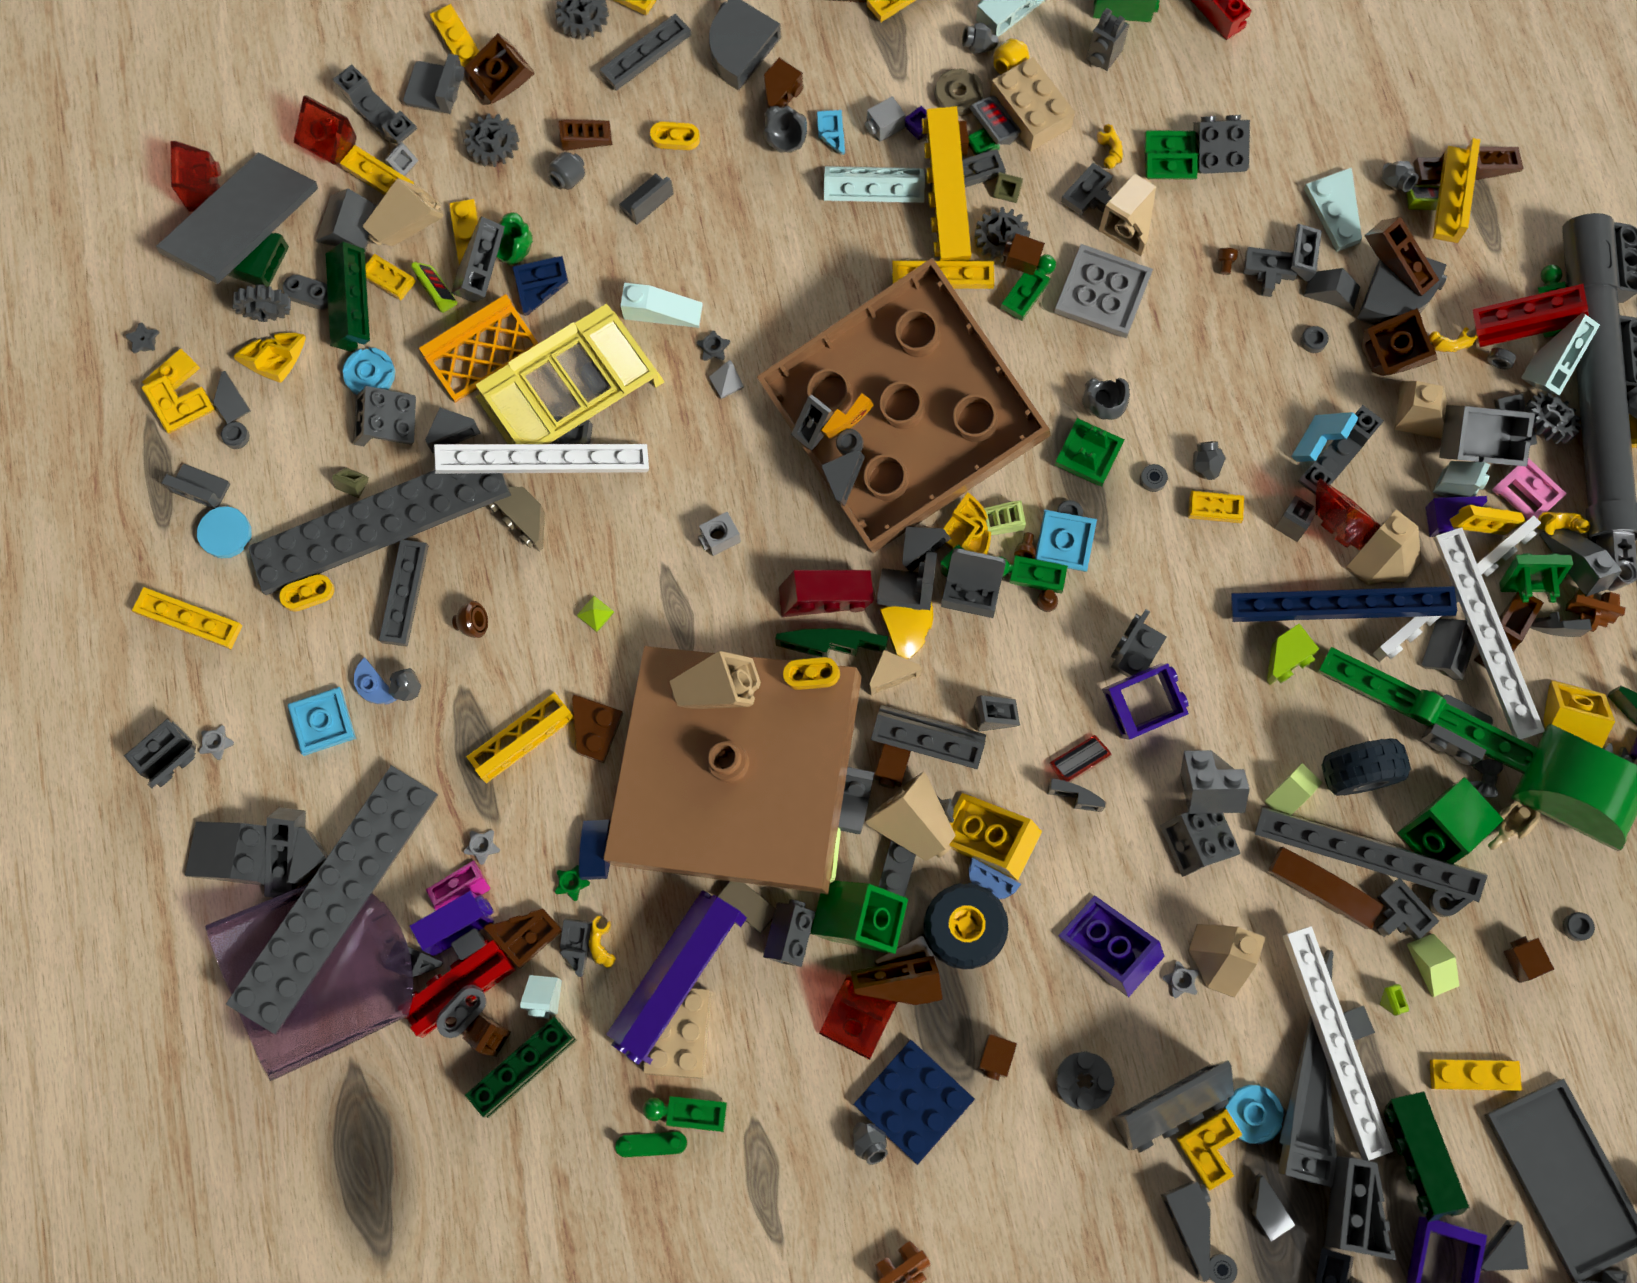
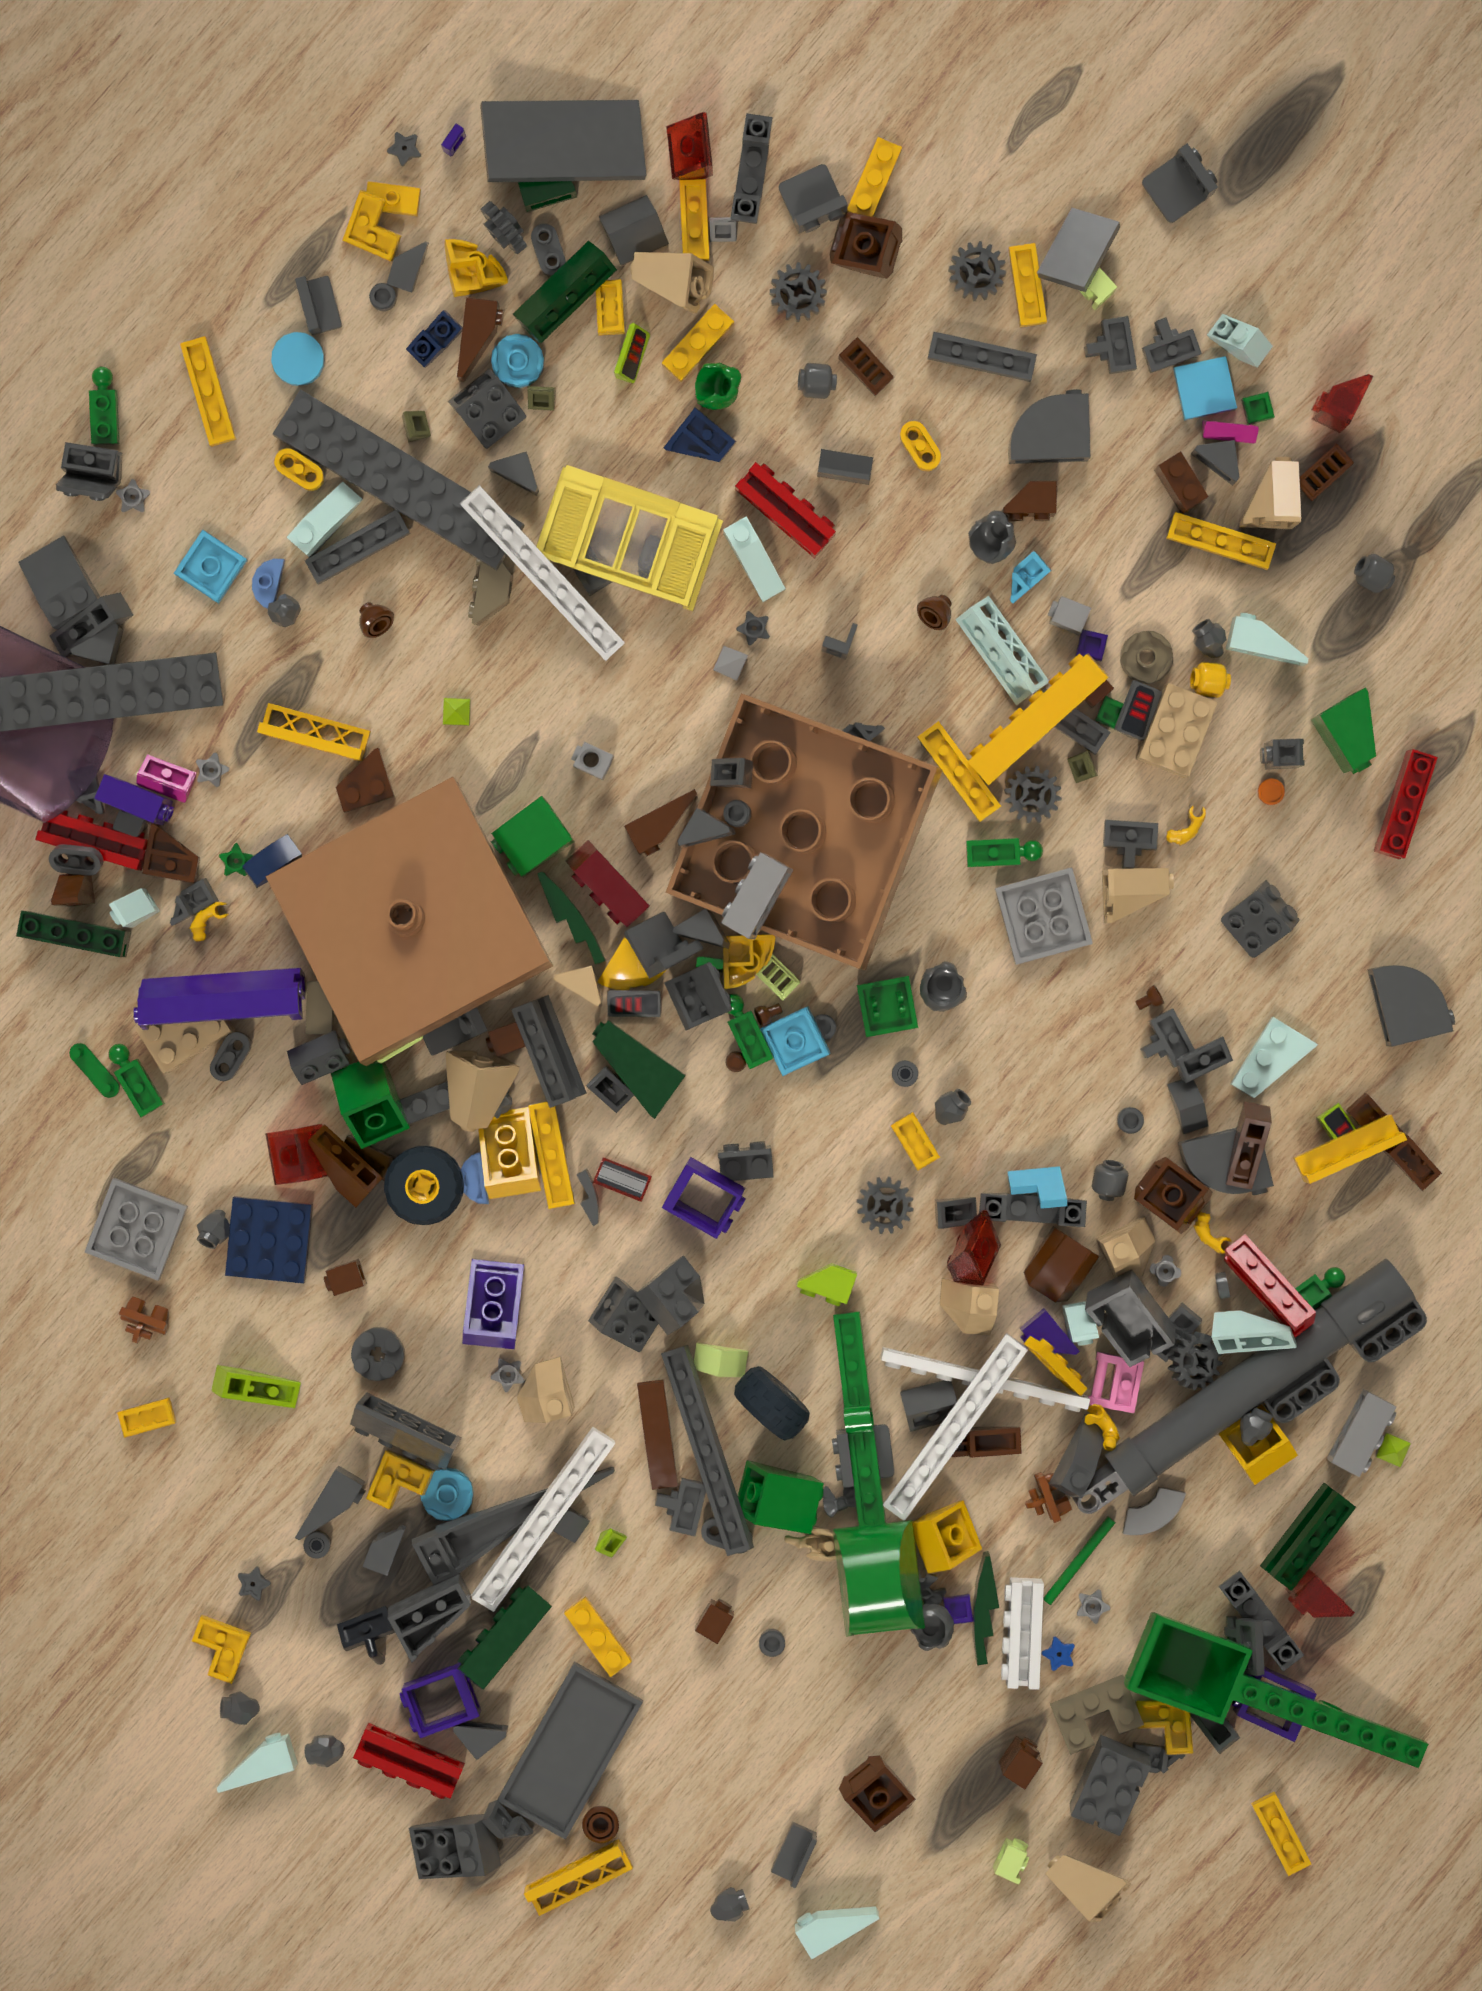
camera: 50 degrees right, 15 degrees up
clear red slope [171,141,221,212] -> none
light orange fence [419,294,539,403] -> none
dark grey slope [451,216,505,303] -> none
tan slope [670,651,761,709] -> none
yellow plate [783,657,840,690] -> none
light orange slope [821,393,874,439] -> none
reddish brown brick [1003,233,1045,275] -> none
green slope [1144,131,1198,180] -> none
dark blue plate [1231,586,1458,622] -> none
dark grey rock [1382,161,1418,192] -> none
yellowish green slope [1407,933,1459,997] -> none
green plate [1499,553,1573,603] -> none
dark grey slope [1530,612,1592,637] -> none
none -> light grey plate [85,1178,188,1281]
none -> green plate [89,366,120,445]
none -> dark grey plate [210,1032,251,1081]
none -> lime slope [211,1365,301,1408]
none -> light aqua slope [287,481,363,558]
none -> dark blue slope [406,310,463,368]
none -> dark purple tile [441,123,466,157]
none -> reddish brown slope [457,297,504,382]
none -> green slope [491,796,575,878]
none -> olive slope [527,386,556,411]
none -> yellow plate [528,1102,575,1209]
none -> dark green slope [592,1020,686,1119]
none -> slope [607,990,661,1017]
none -> reddish brown slope [624,789,697,857]
none -> light grey brick [722,852,793,940]
none -> red brick [735,462,836,559]
none -> dark grey panel [821,623,858,660]
none -> dark grey gear [856,1176,914,1234]
none -> reddish brown brick [917,595,952,630]
none -> reddish brown slope [1023,1226,1100,1303]
none -> dark grey head [1091,1160,1129,1201]
none -> light grey plate [1150,1255,1181,1287]
none -> orange piece [1258,778,1285,805]
none -> dark grey brick [1367,965,1455,1047]

